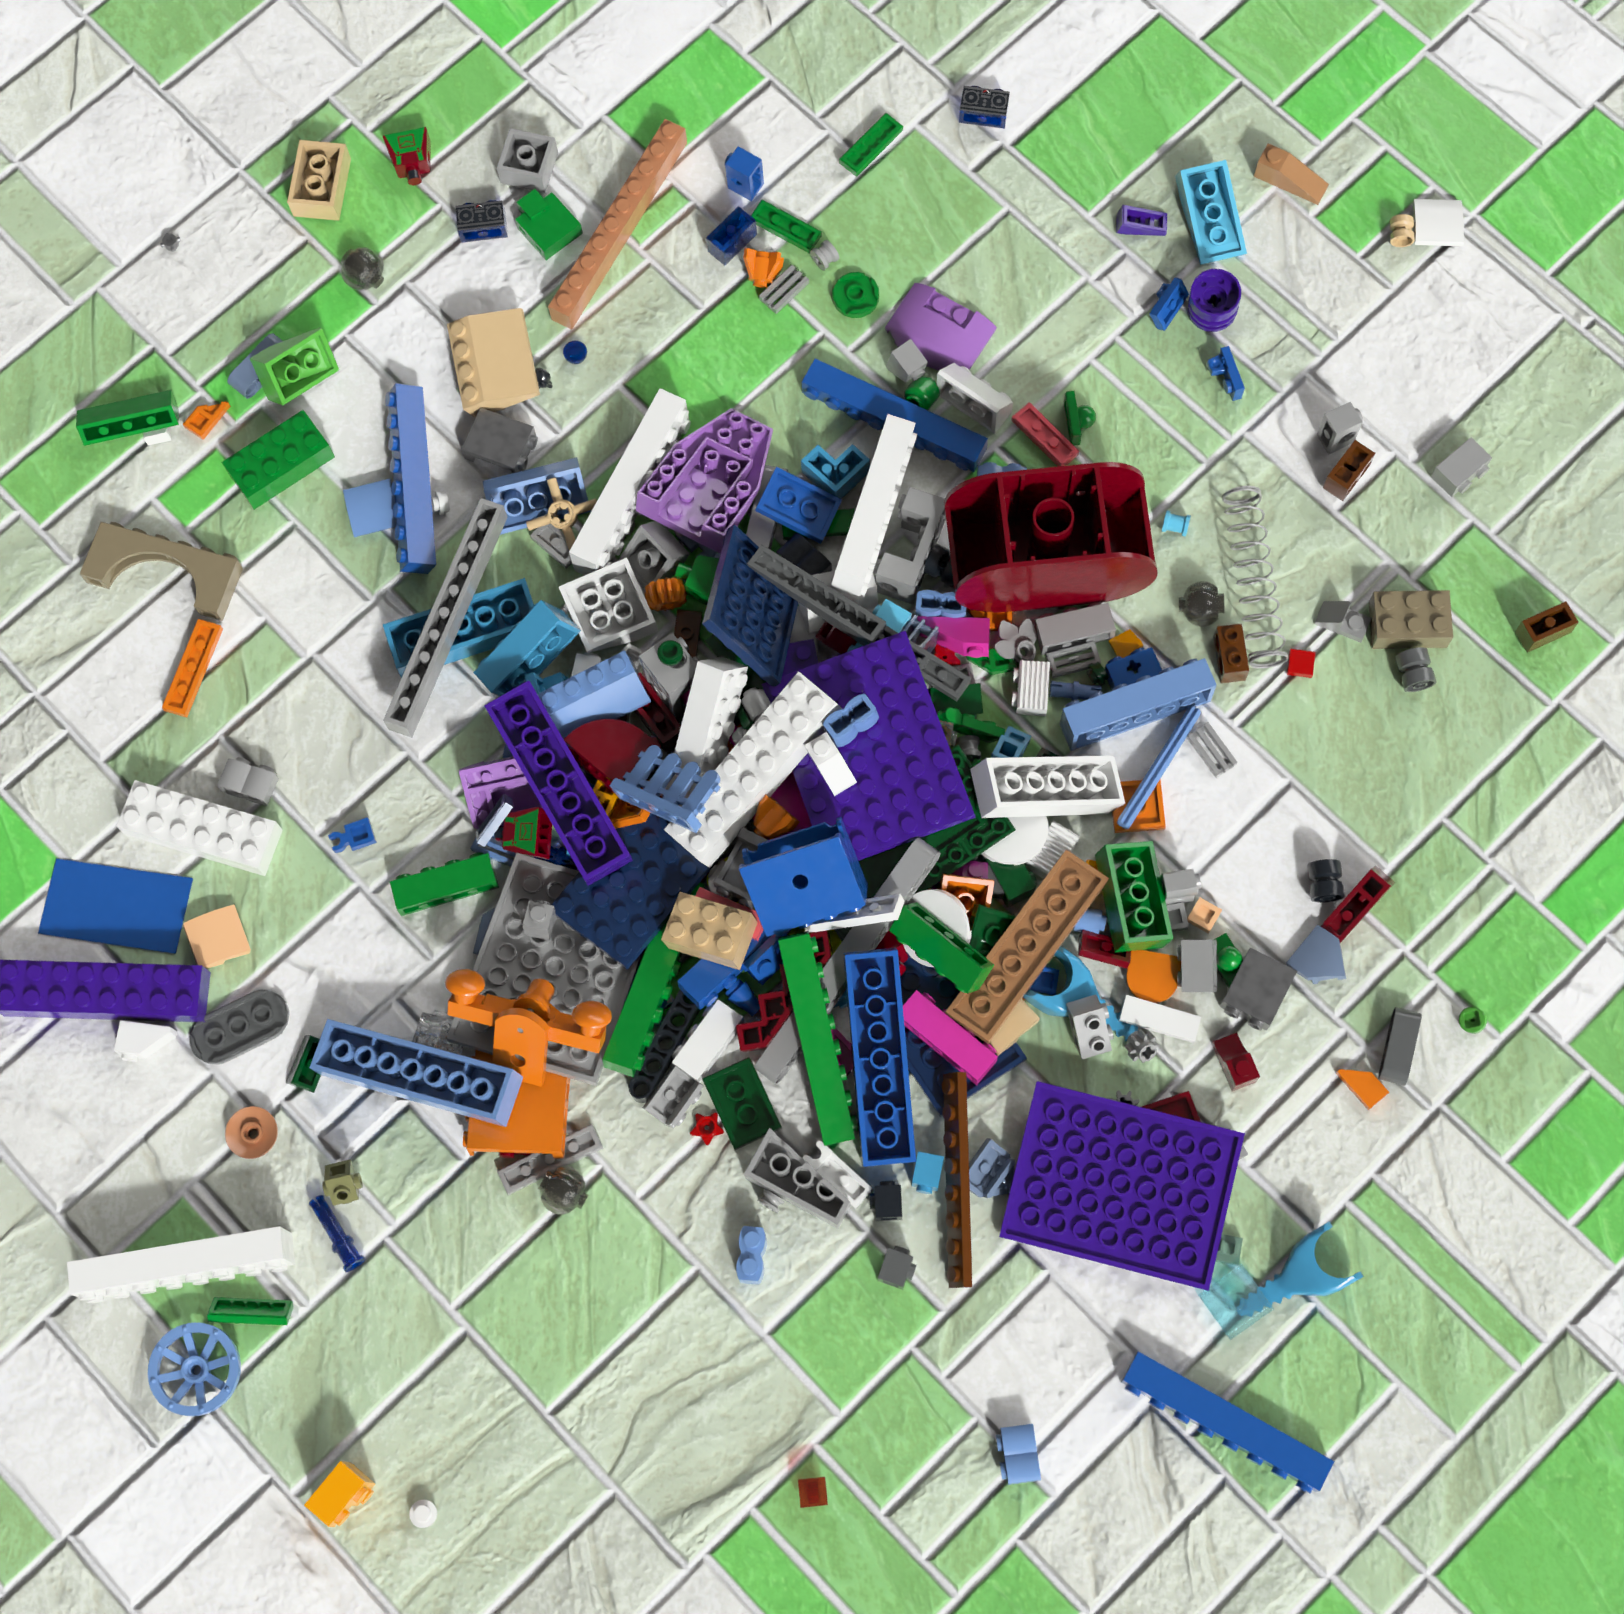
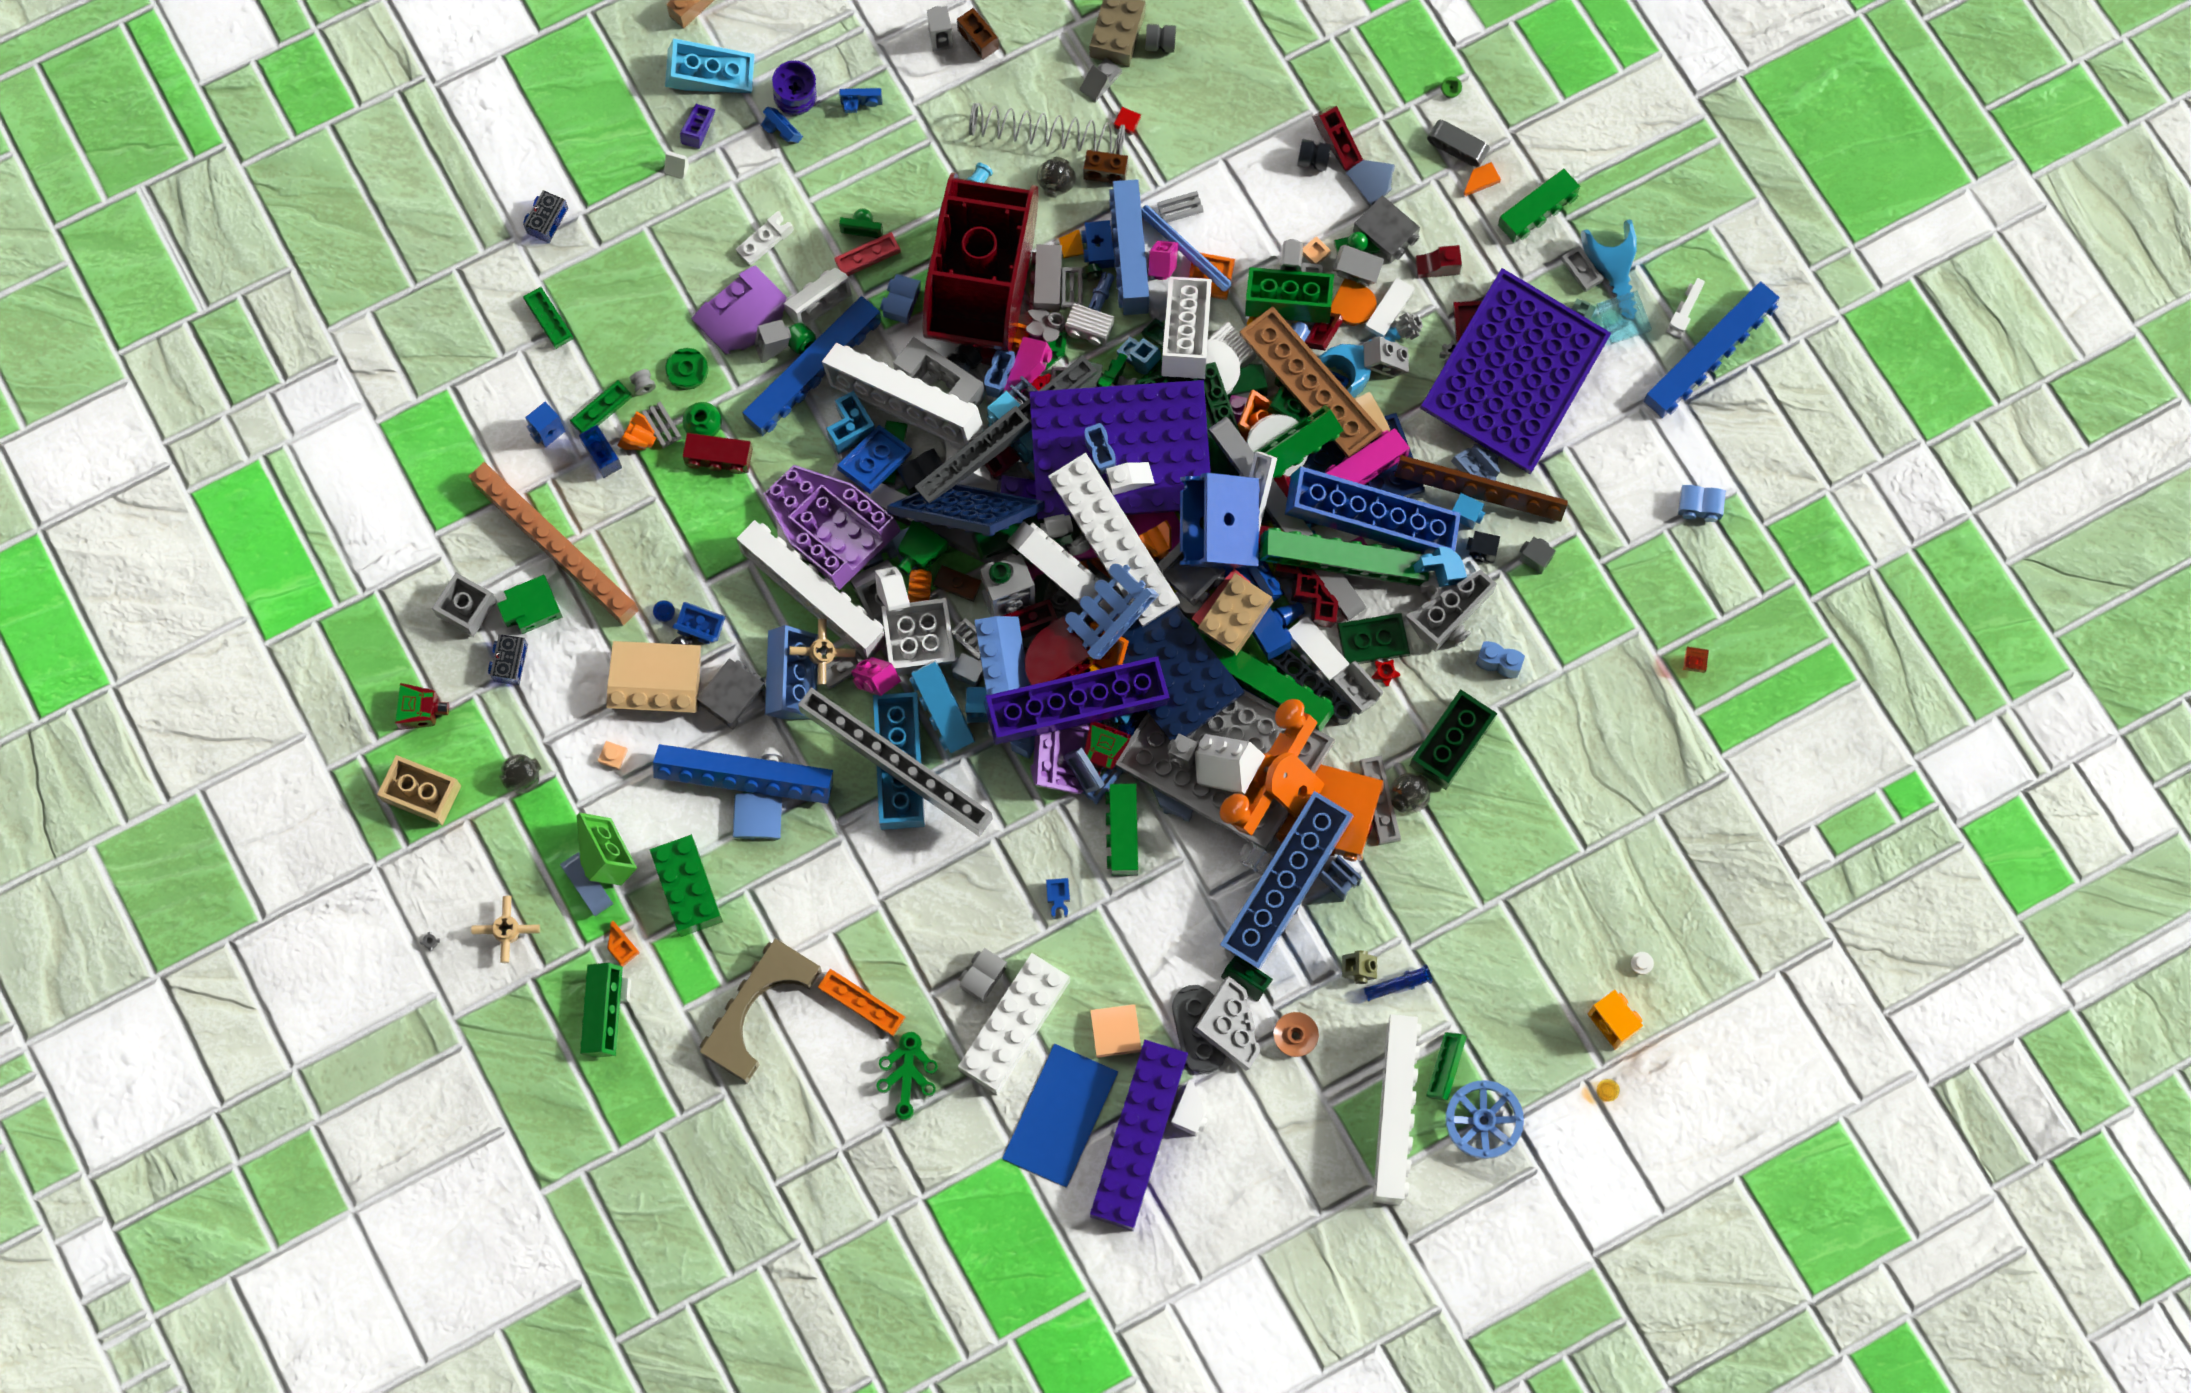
camera: 80 degrees left, 0 degrees up
none -> tan bar [471,896,540,963]
none -> light nougat plate [598,741,628,770]
none -> white slope [664,151,689,179]
none -> blue bracket [672,602,726,644]
none -> green piece [682,402,722,436]
none -> dark red brick [683,433,753,474]
none -> white plate [736,211,794,266]
none -> dark pink brick [851,657,901,696]
none -> white slope [875,567,910,612]
none -> green plant [877,1032,938,1121]
none -> dark pink brick [1148,241,1178,280]
none -> plate [1193,976,1260,1071]
none -> white slope [1194,734,1265,794]
none -> sand blue piece [1319,855,1363,902]
none -> dark green brick [1409,689,1498,790]
none -> brick [1413,547,1467,587]
none -> green brick [1498,168,1580,243]
none -> light grey plate [1561,246,1604,292]
none -> clear yellow plate [1596,1079,1620,1102]
none -> white plate [1666,278,1705,338]

